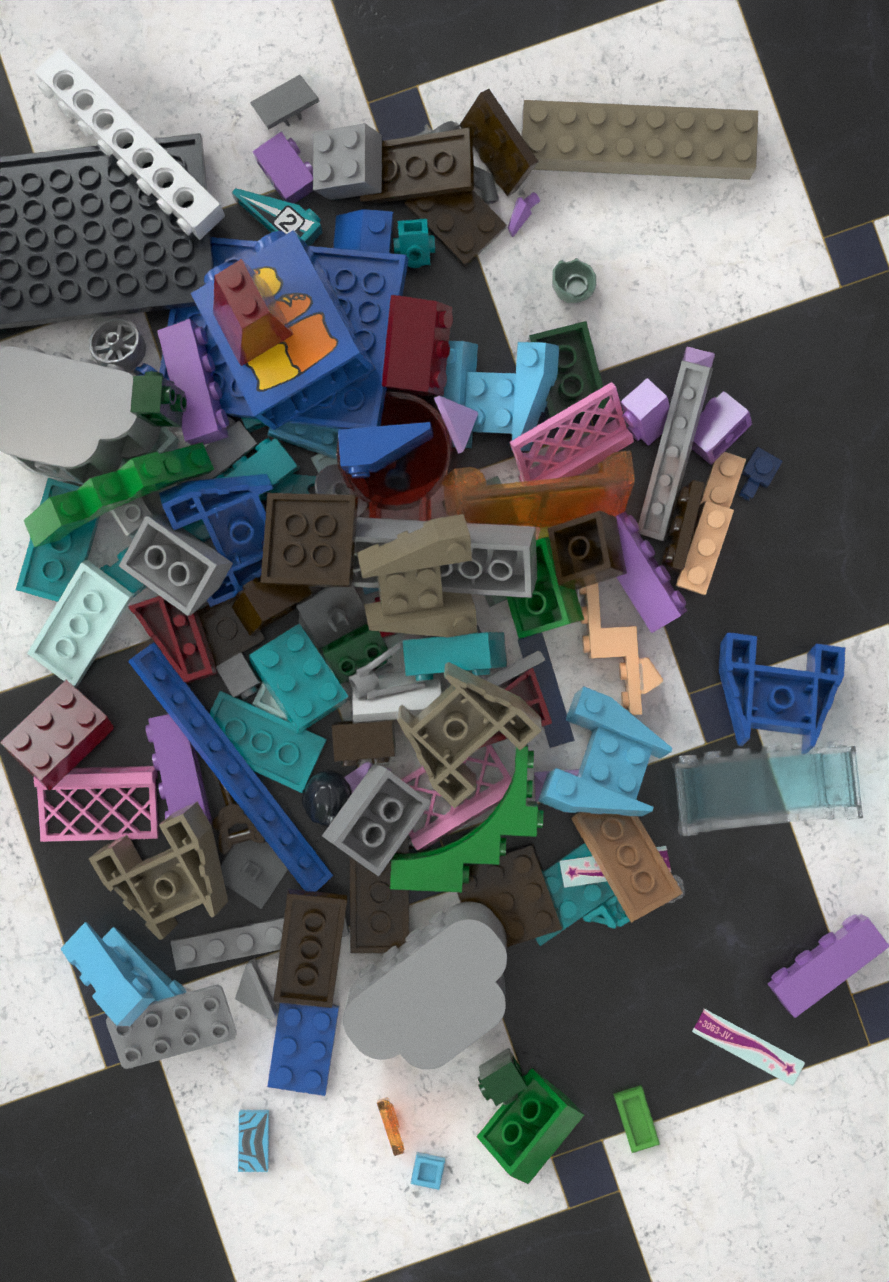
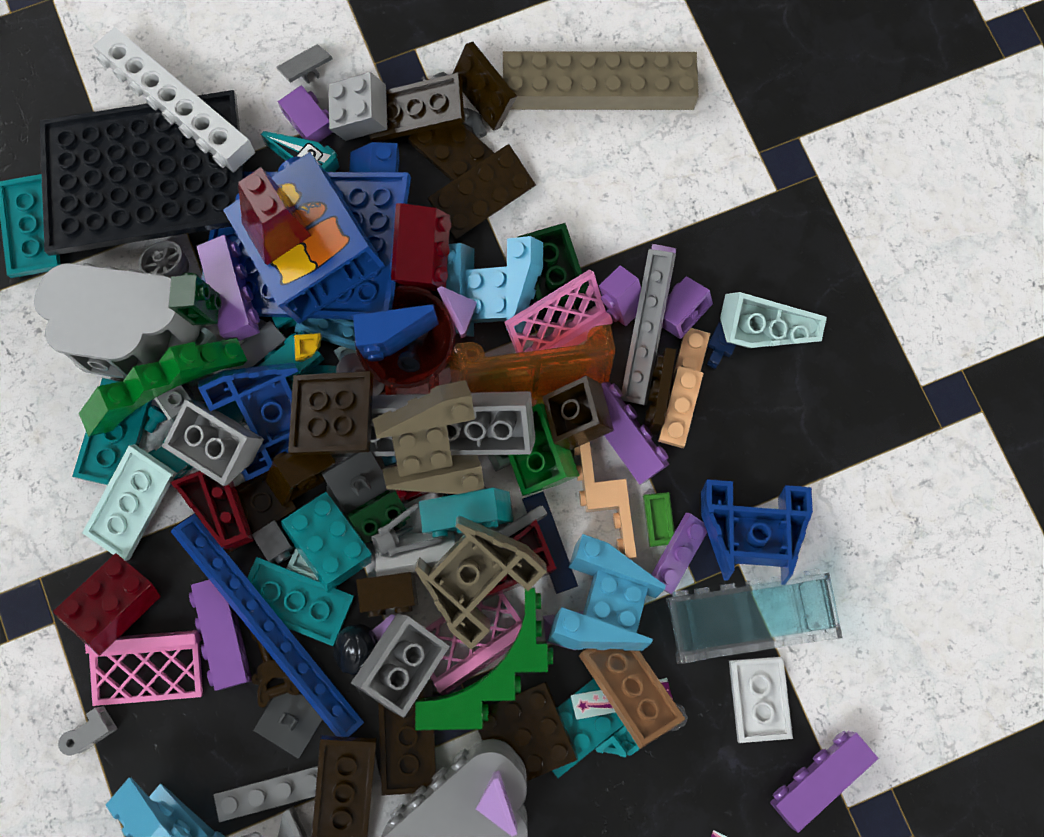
camera: 10 degrees left, 10 degrees down
dark tan wedge [88,801,228,940] -> none
teal brick [393,219,435,268] -> none
medium lavender bar [507,192,540,237] -> none
sand green hair [552,258,597,303] -> none
light nougat slope [639,657,663,694] -> none
none -> light grey leg [58,706,117,755]
none -> teal piece [144,405,168,433]
none -> yellow tile [294,333,322,362]
none -> dark brown plate [427,144,536,240]
none -> lavender slope [476,771,518,836]
none -> bright green tile [643,492,675,547]
none -> medium lavender plate [651,513,707,594]
none -> light aqua wedge [720,292,827,348]
none -> white tile [729,657,793,743]

